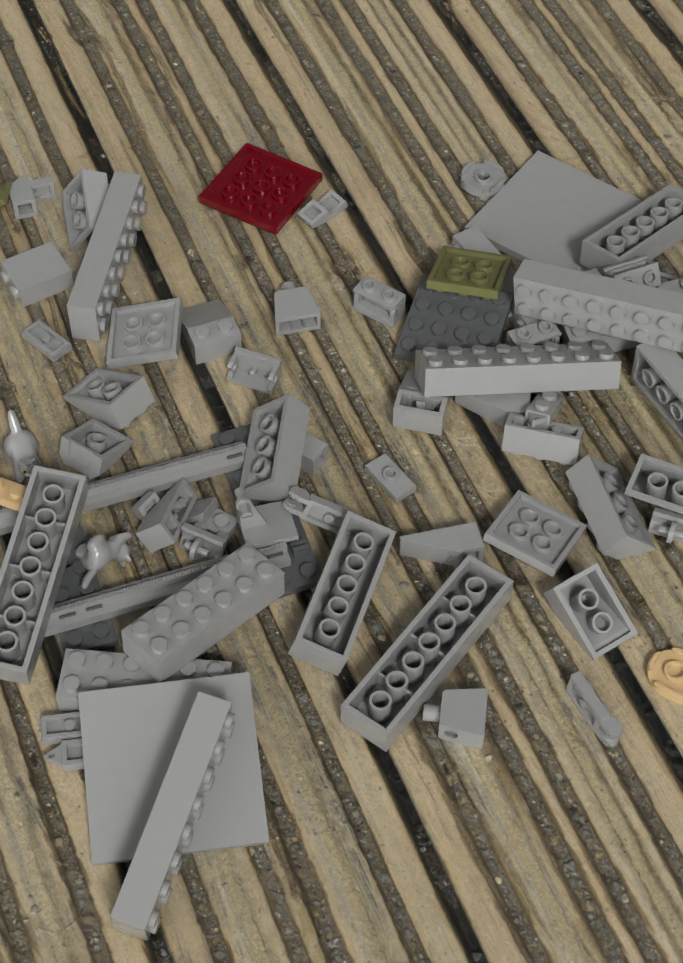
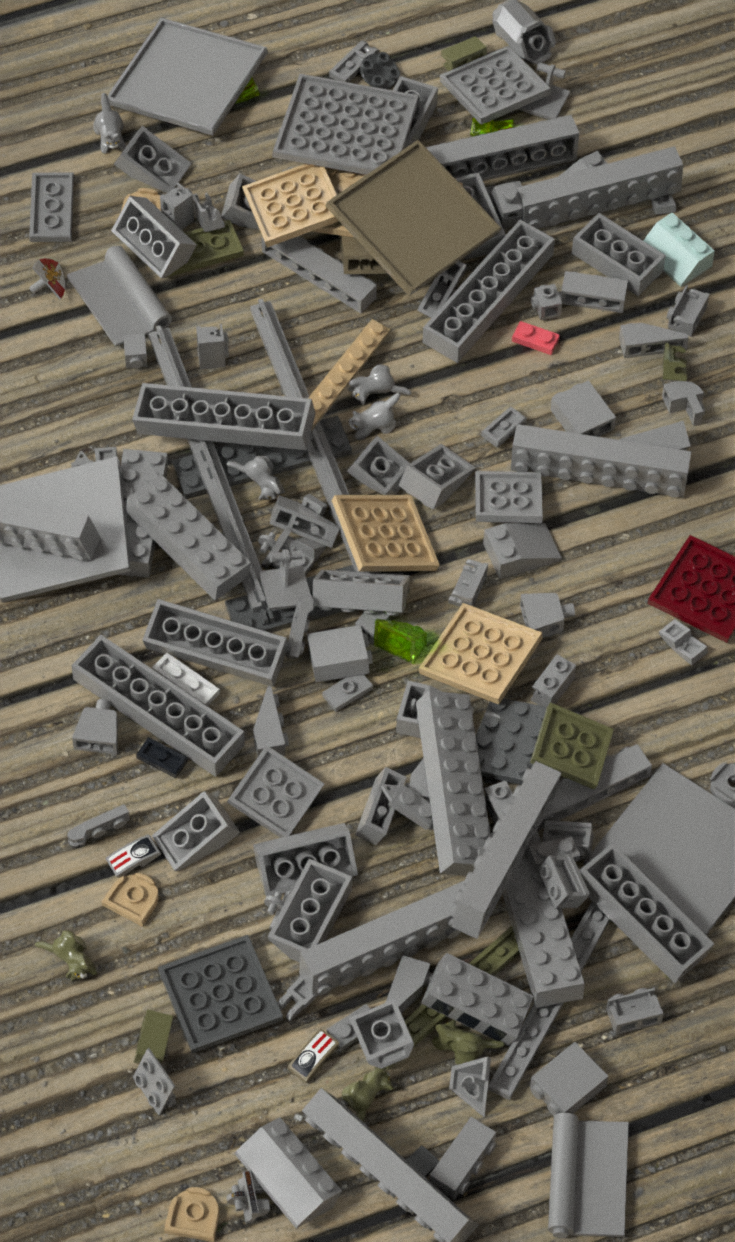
camera: 90 degrees right, 5 degrees up
none -> slope [105,834,161,878]
none -> black plate [136,737,188,779]
none -> white plate [152,653,220,706]
none -> light grey brick [307,625,373,682]
none -> tan plate [331,495,440,572]
none -> clear neon green slope [374,618,427,665]
none -> tan plate [419,603,543,705]

